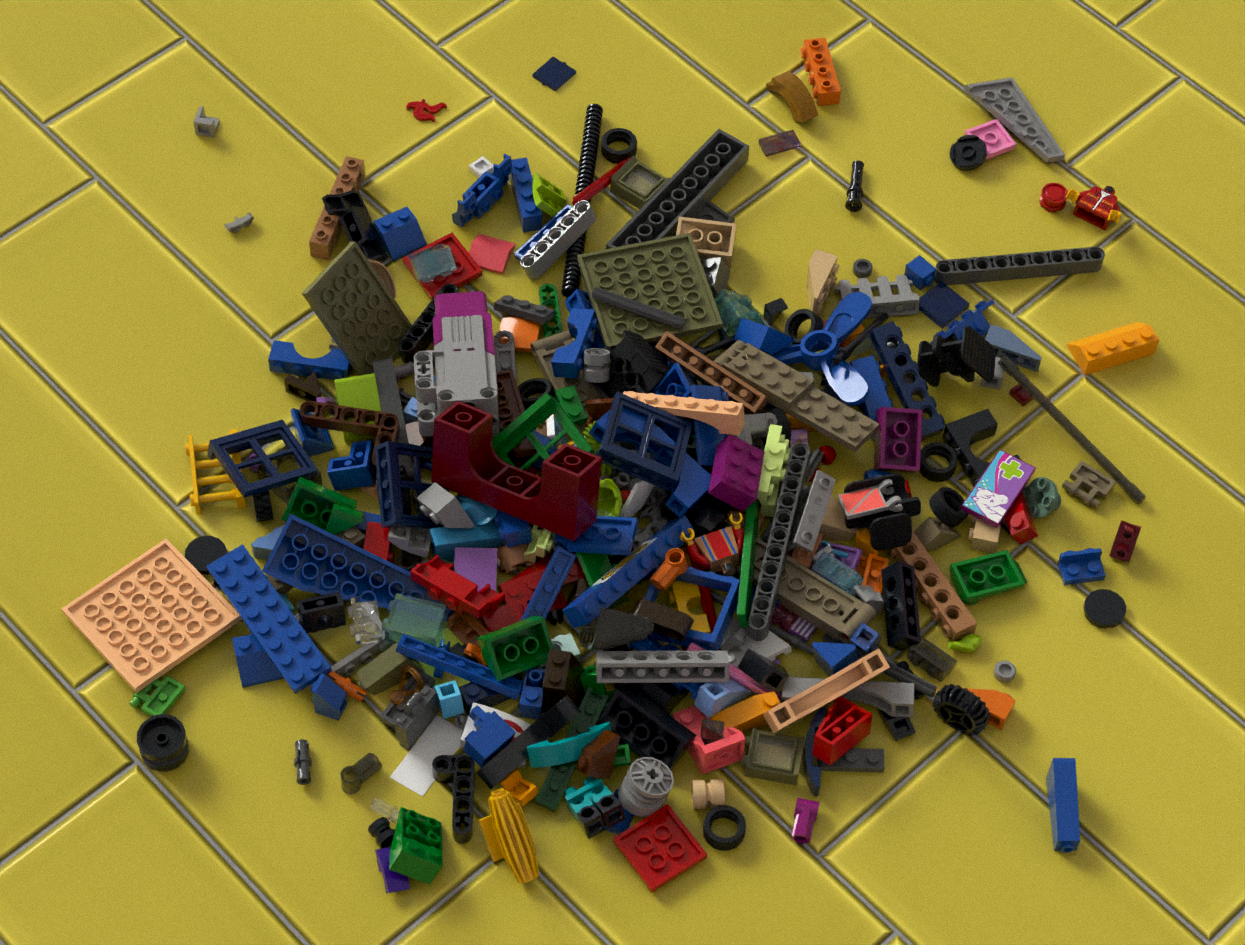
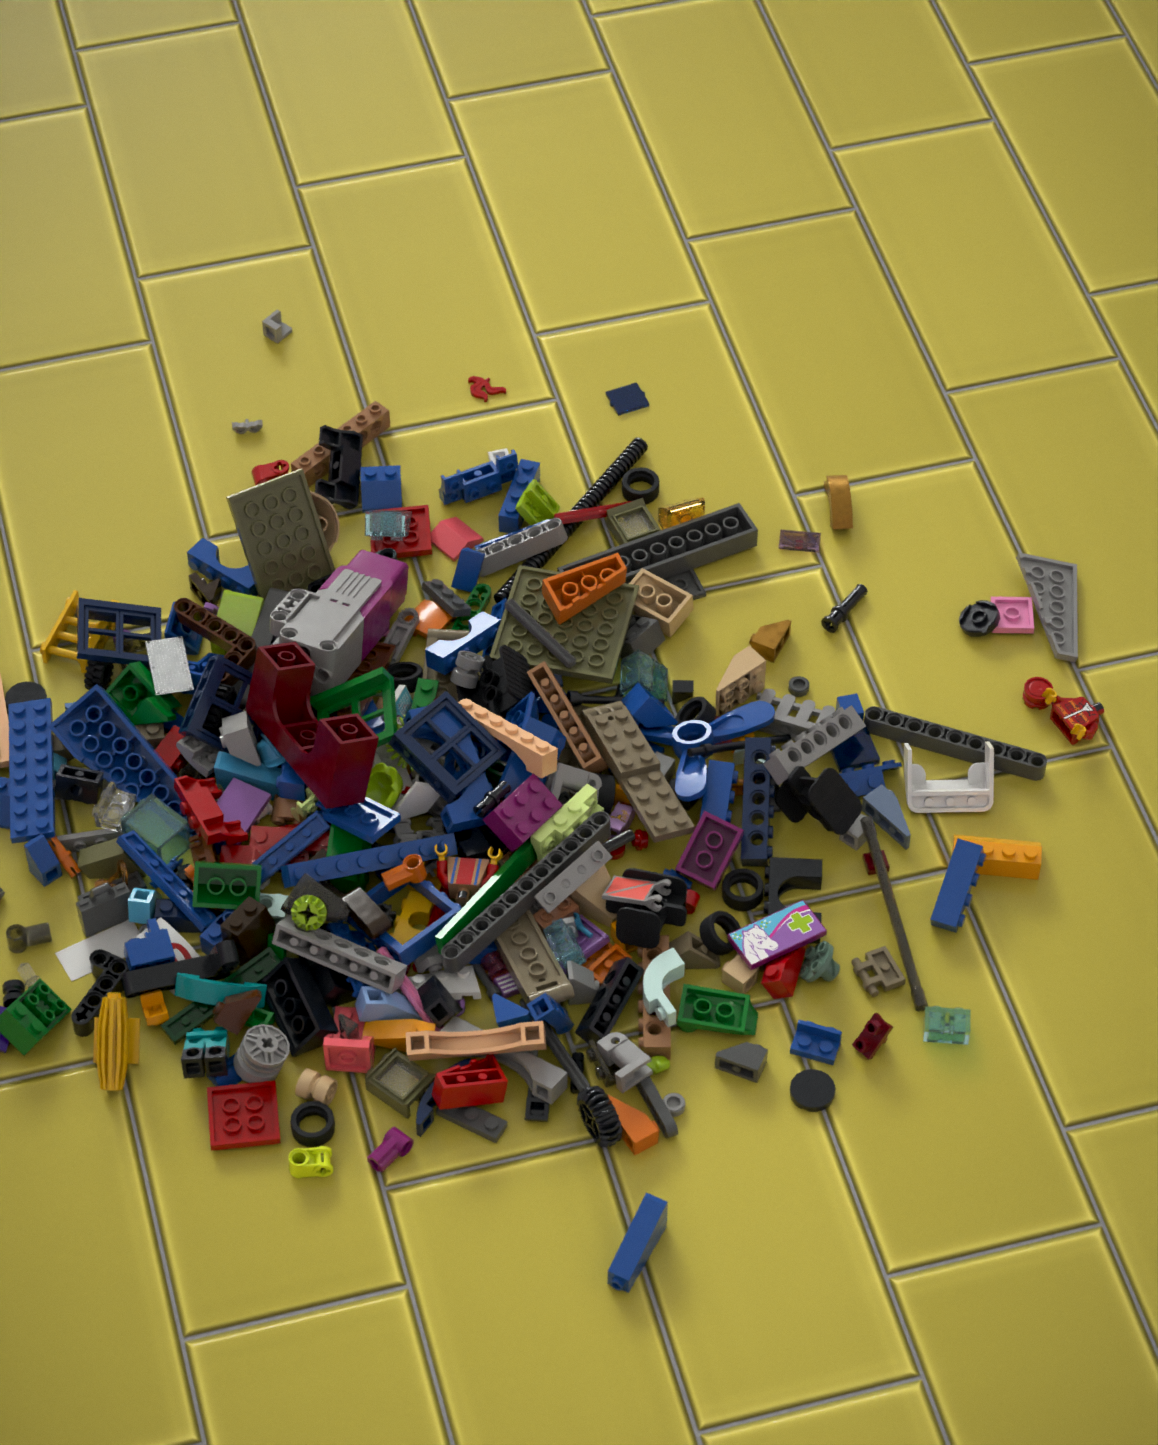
camera: 30 degrees right, 5 degrees down
orange brick [800,38,841,106] -> none
none -> sticker [145,636,194,695]
none -> red piece [251,460,289,486]
none -> neon yellow piece [288,1146,334,1178]
none -> lime gear [291,895,327,931]
none -> blue slope [451,547,485,592]
none -> black pin [473,780,511,818]
none -> orange wedge [542,553,627,625]
none -> light grey piece [597,1032,653,1093]
none -> dark grey beam [636,1076,678,1139]
none -> light aqua arch [643,948,685,1027]
none -> clear yellow slope [658,497,705,530]
none -> dark grey slope [715,1042,768,1083]
none -> pearl gold slope [749,620,791,663]
none -> light grey brick [764,705,866,785]
none -> white windscreen [904,741,994,813]
none -> clear light blue brick [923,1006,971,1045]
none -> blue brick [930,838,986,933]

